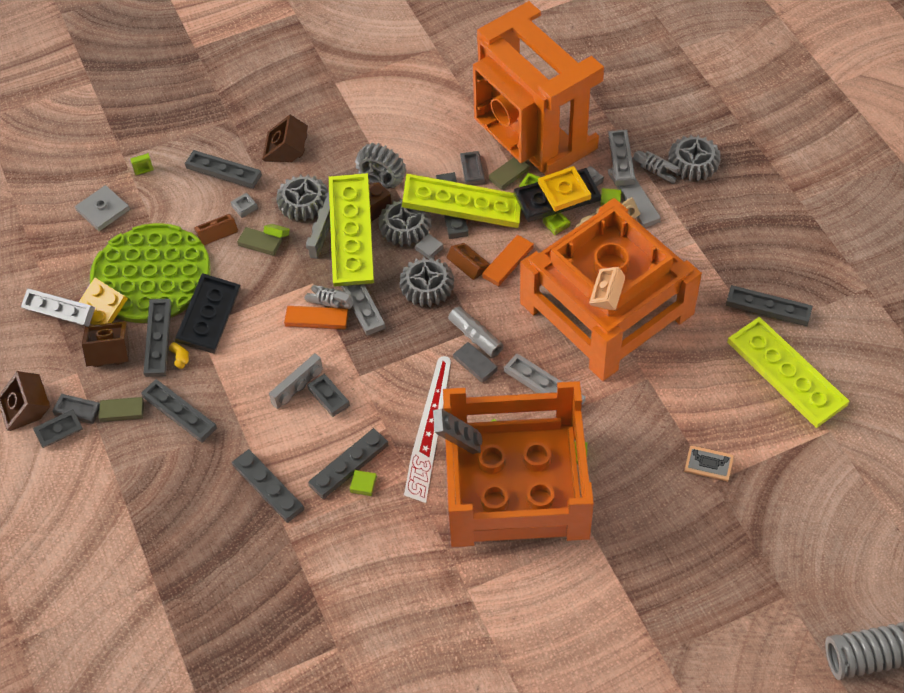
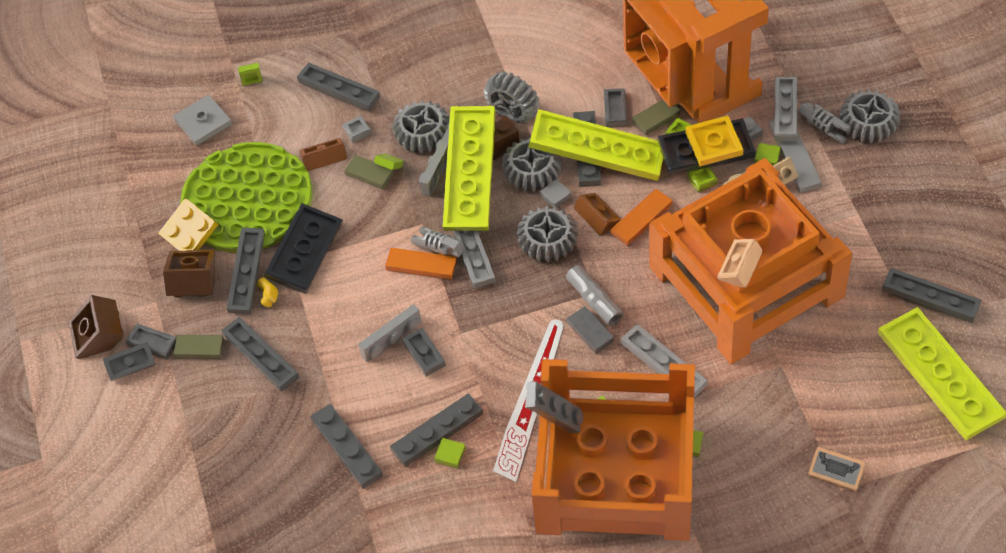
camera: 10 degrees right, 0 degrees up
plate [21,288,95,327] -> none
reddish brown slope [262,114,308,162] -> none

